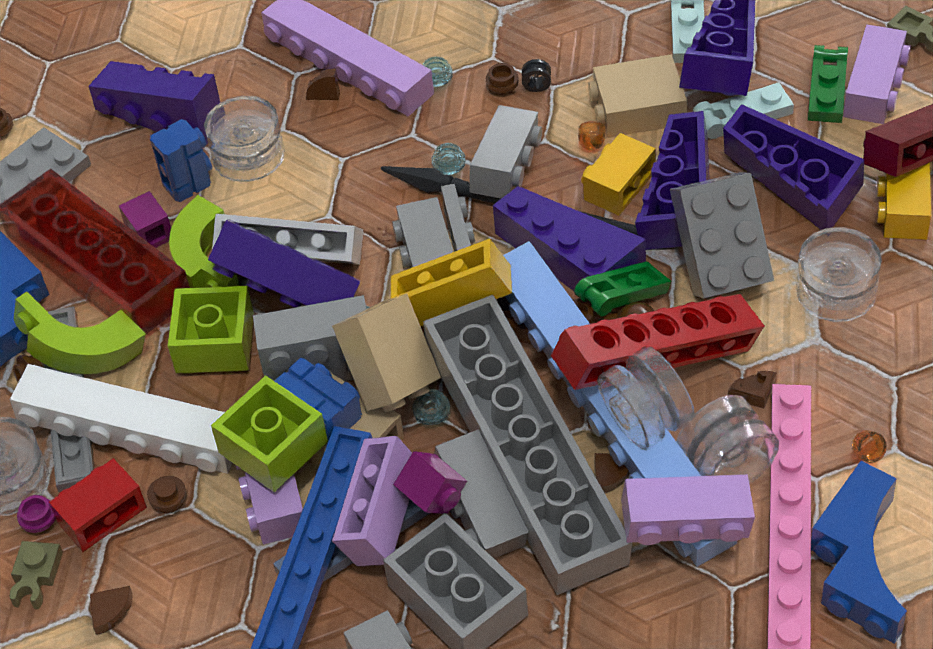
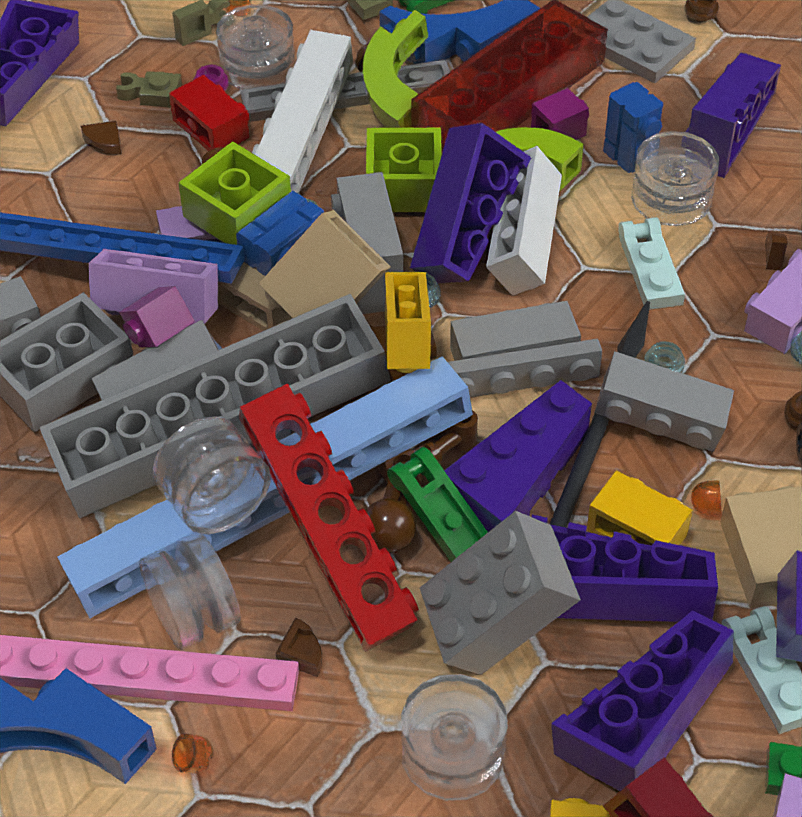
camera: 85 degrees right, 0 degrees up
lavender brick [621,474,755,545] -> none
none -> light aqua plate [618,217,685,310]

